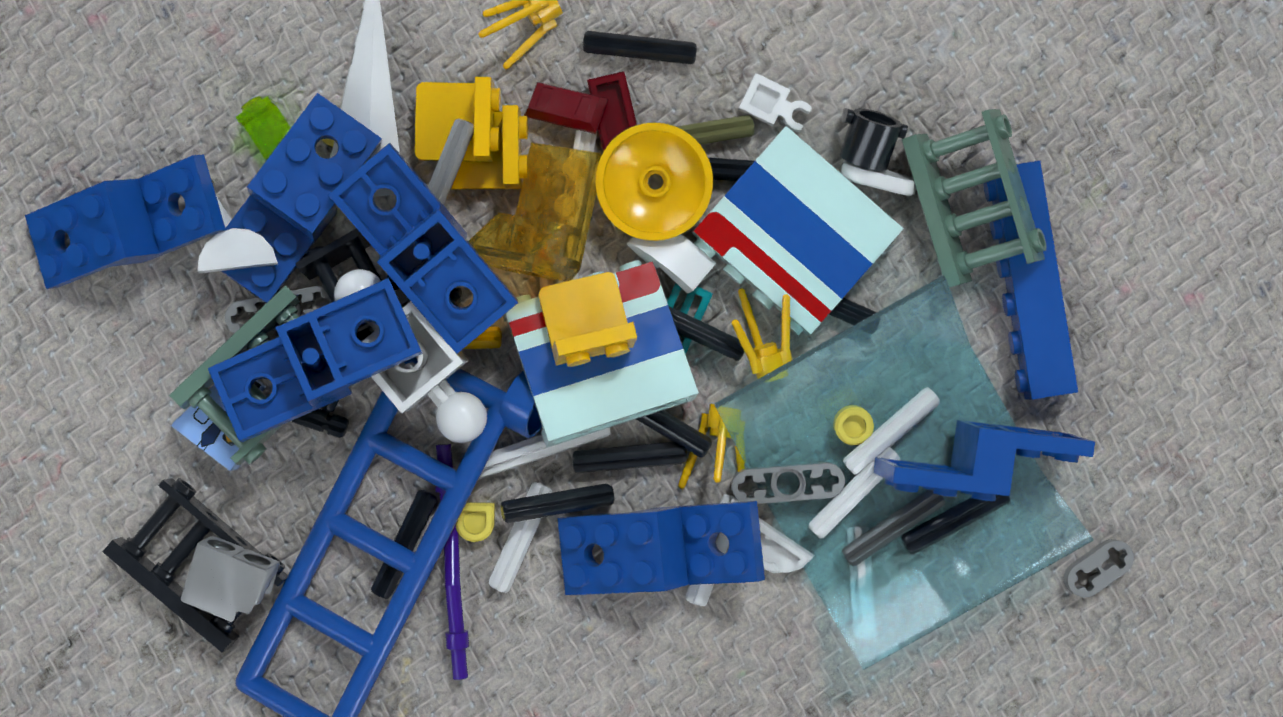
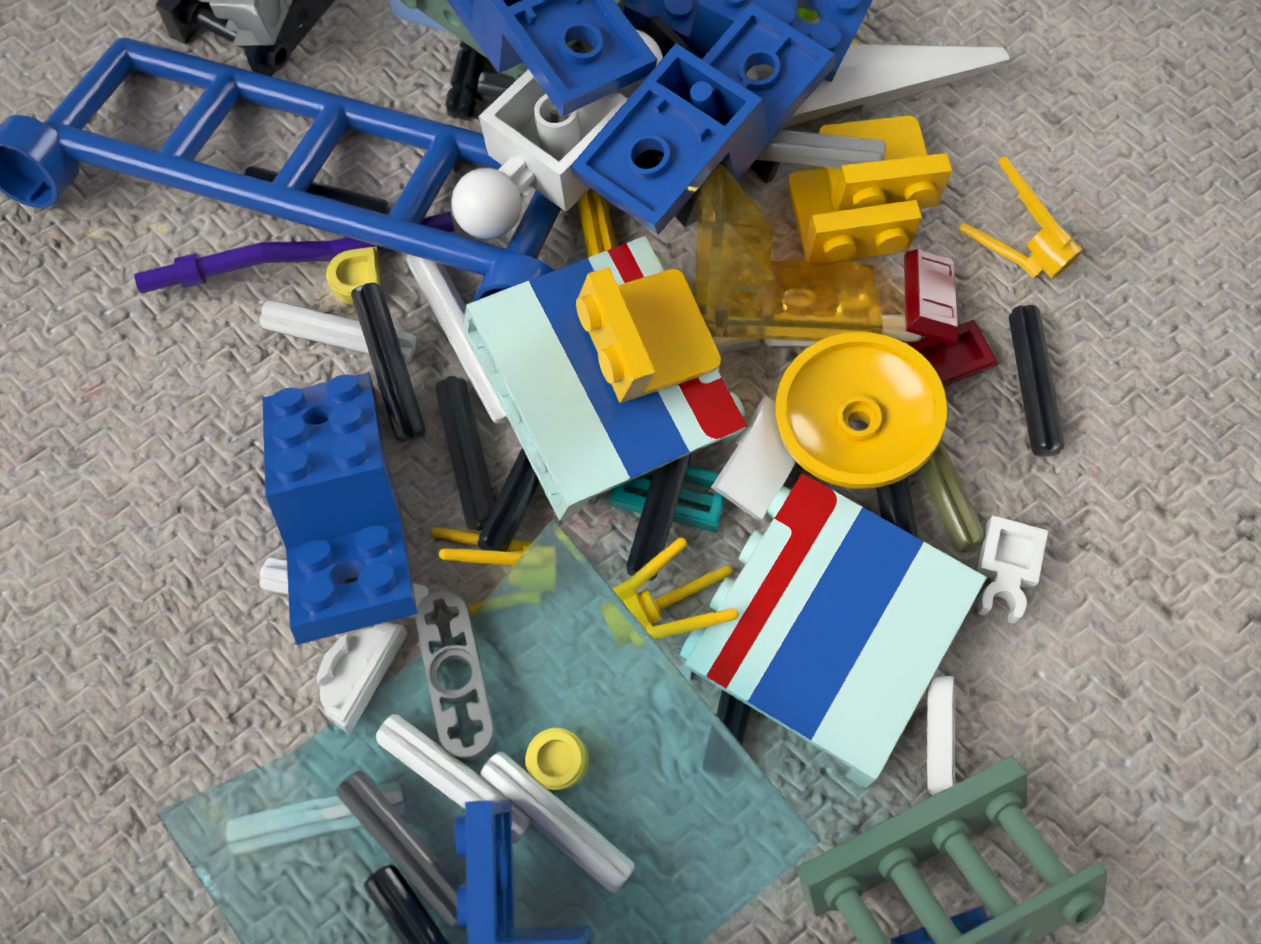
camera: 75 degrees right, 20 degrees down
black piece [840,108,908,171] -> none

